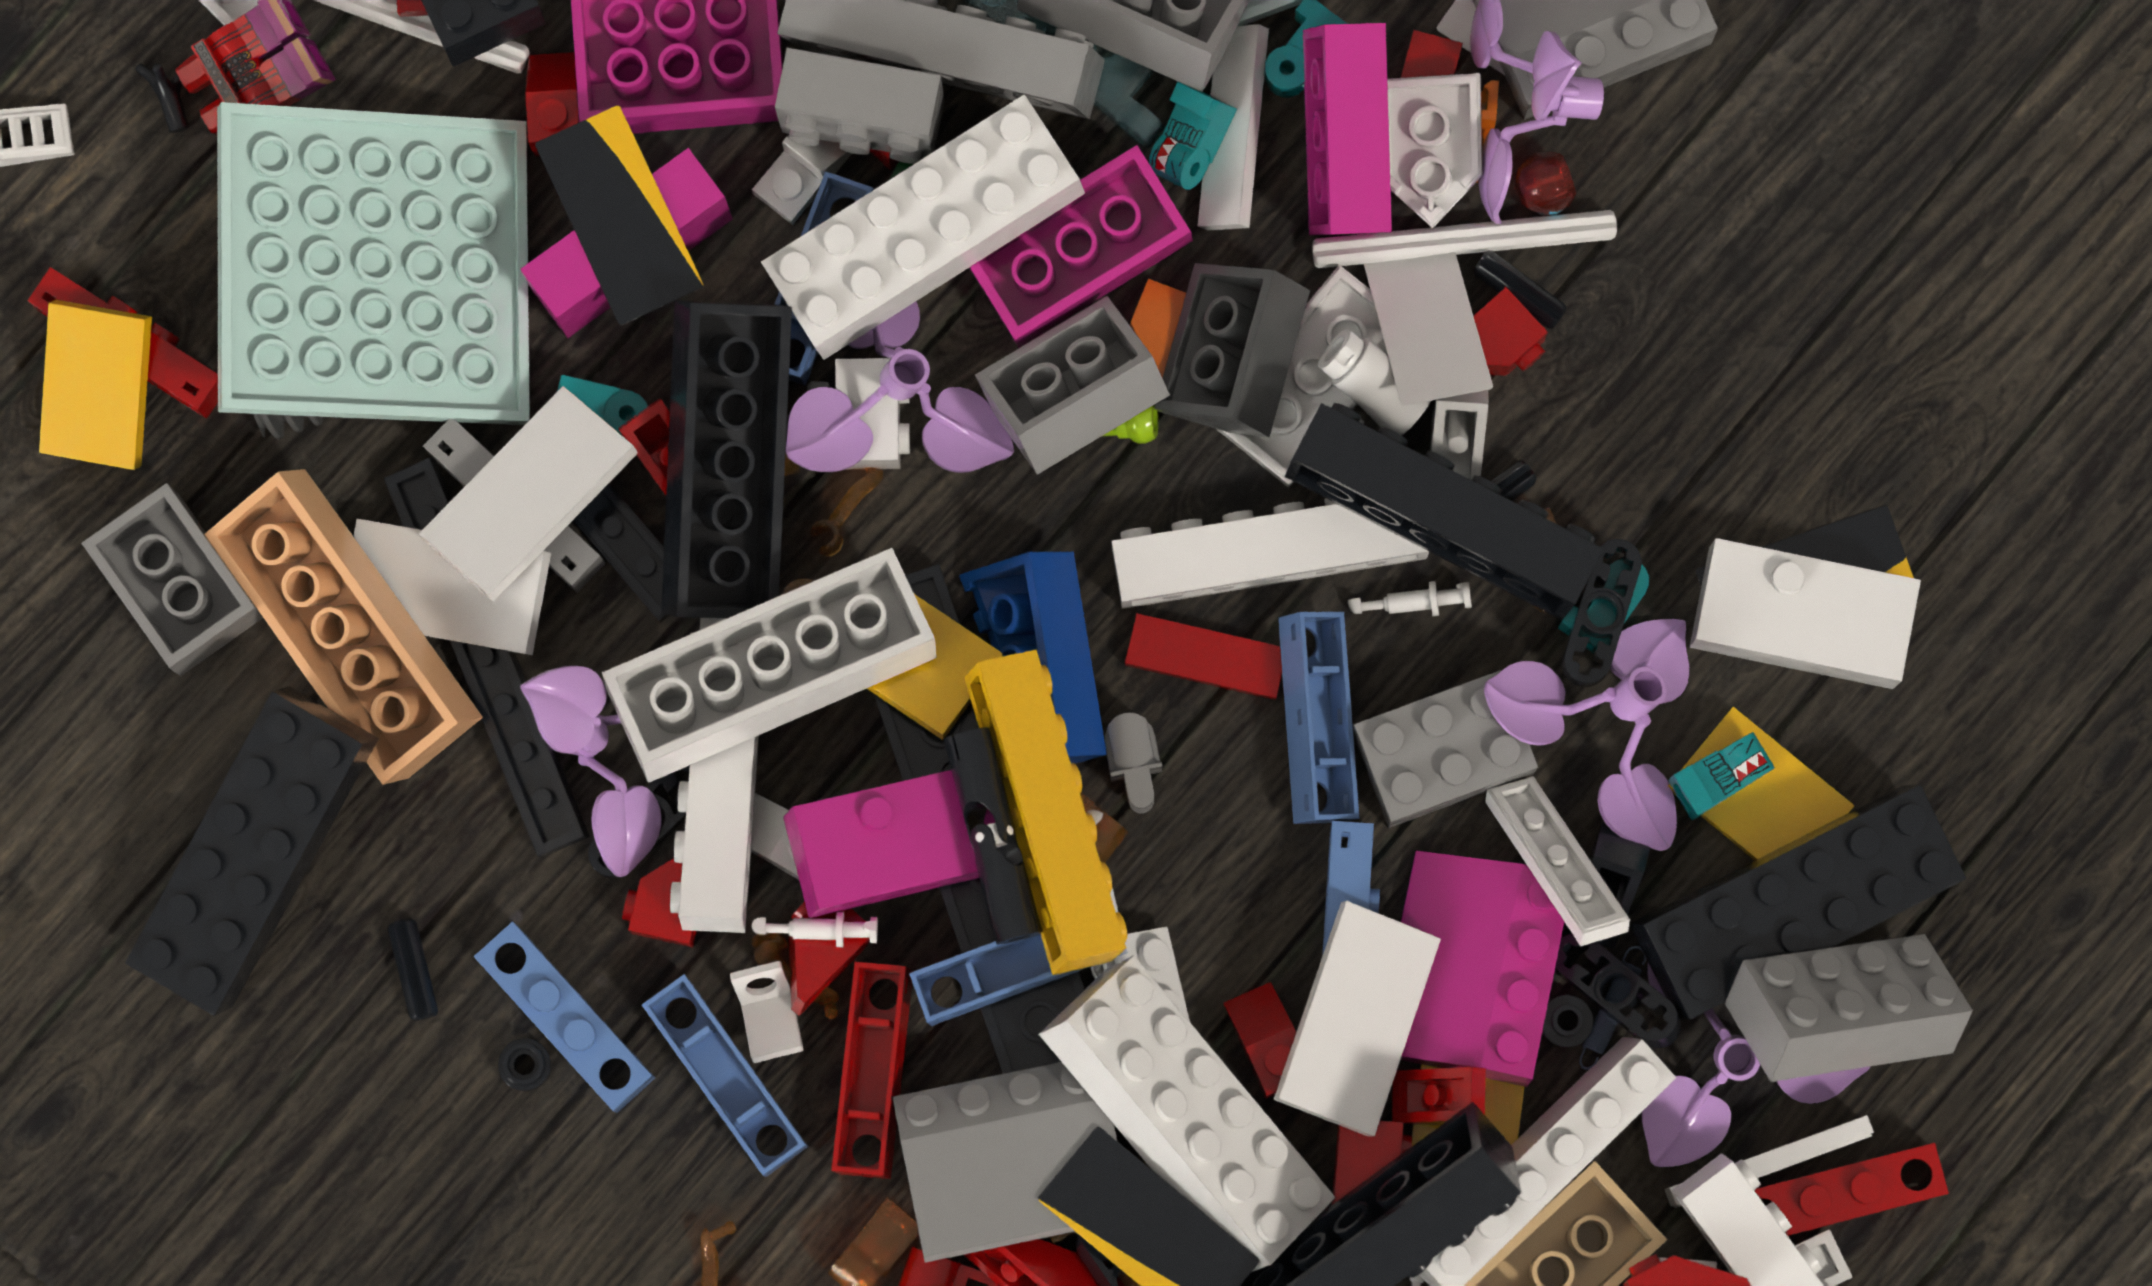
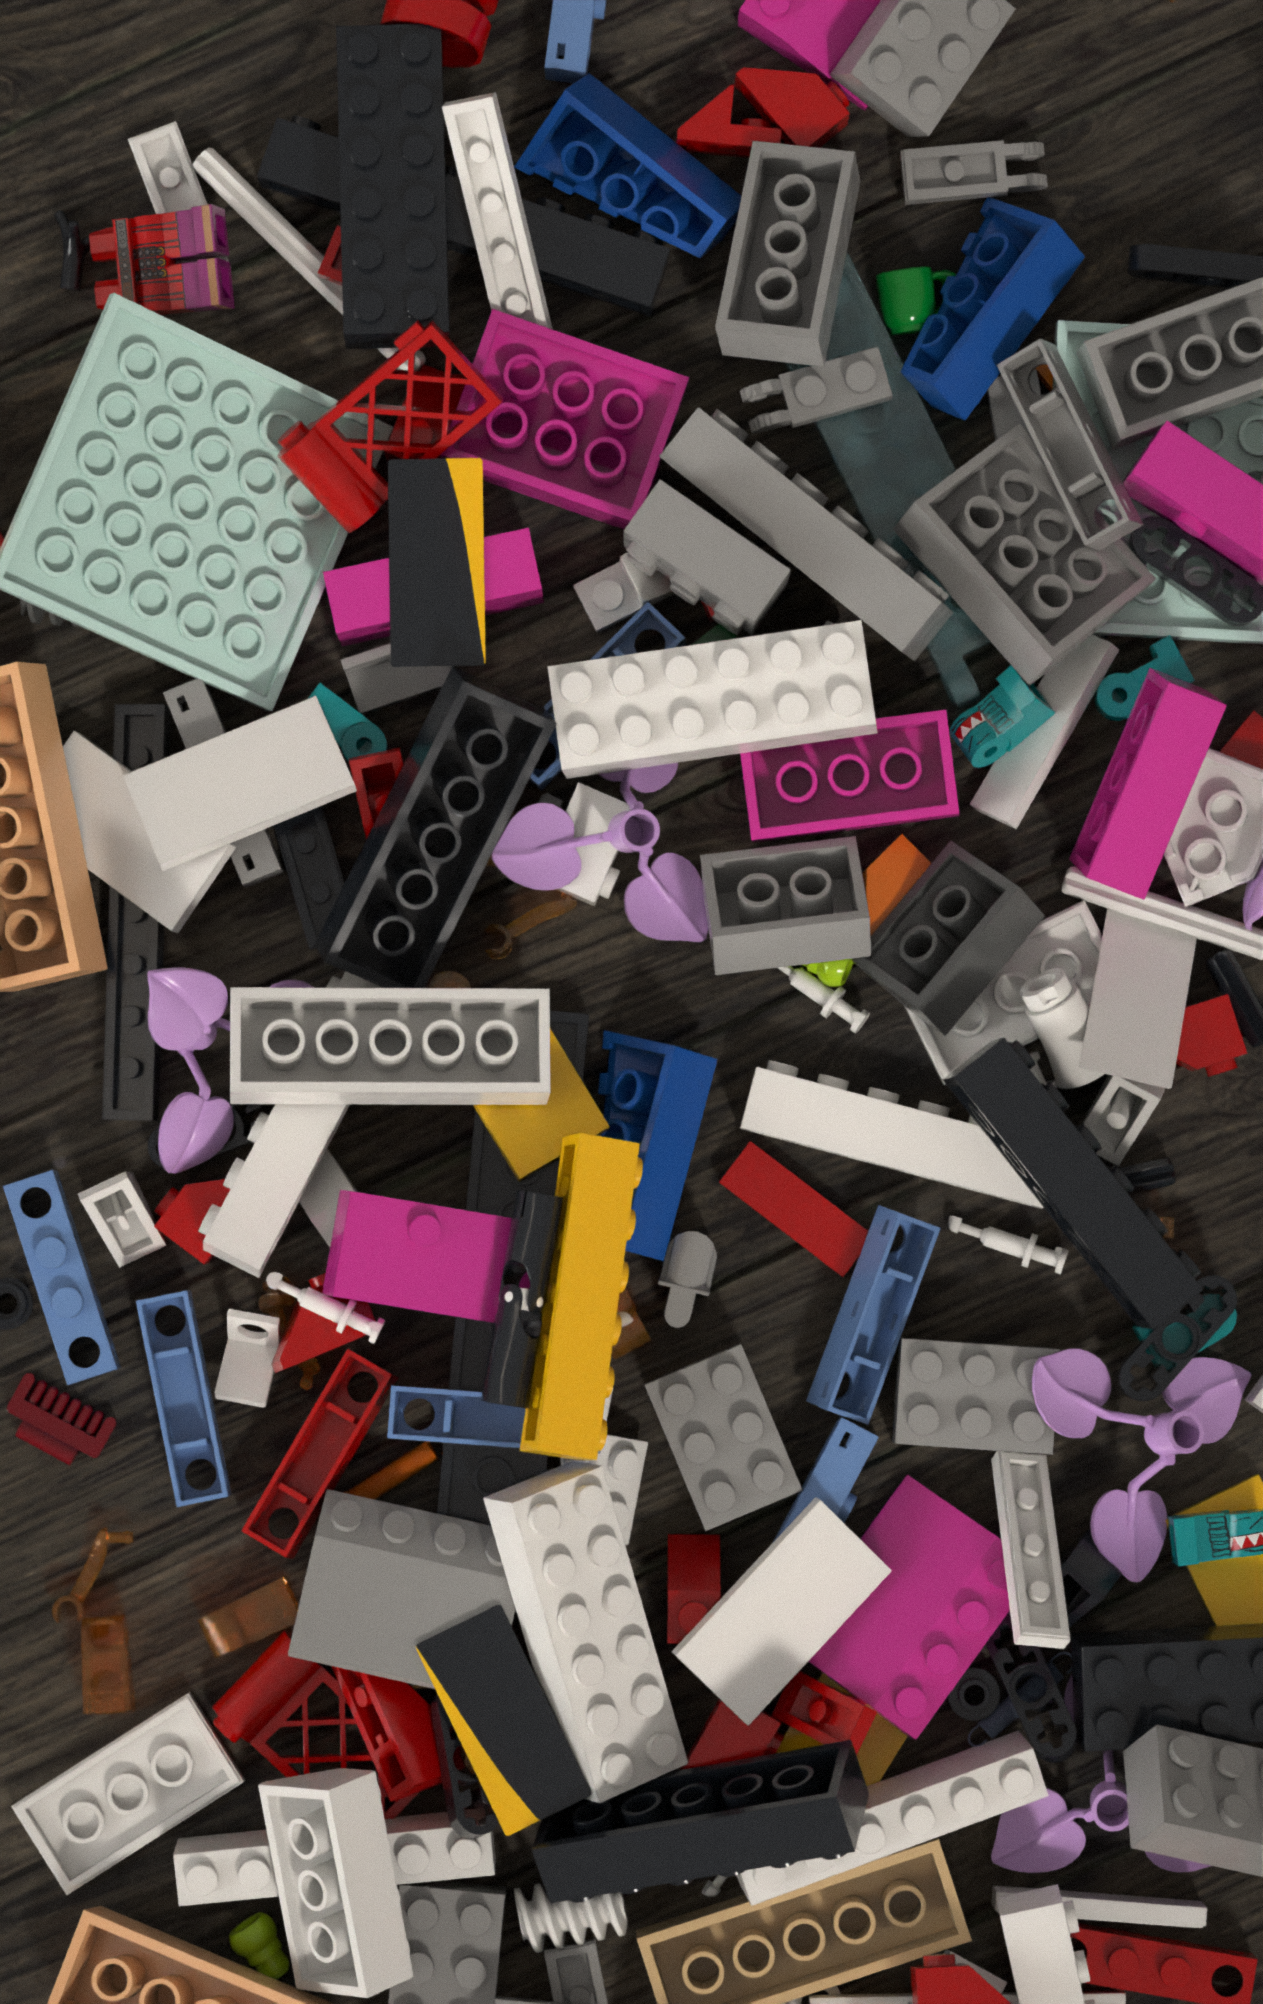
camera: 20 degrees right, 5 degrees up
none -> dark red piece [7,1373,117,1466]
none -> white slope [78,1171,166,1268]
none -> red piece [277,320,503,533]
none -> light grey panel [341,643,452,715]
none -> orange piece [343,1441,443,1500]
none -> light grey brick [644,1343,802,1531]
none -> white piece [778,966,870,1034]

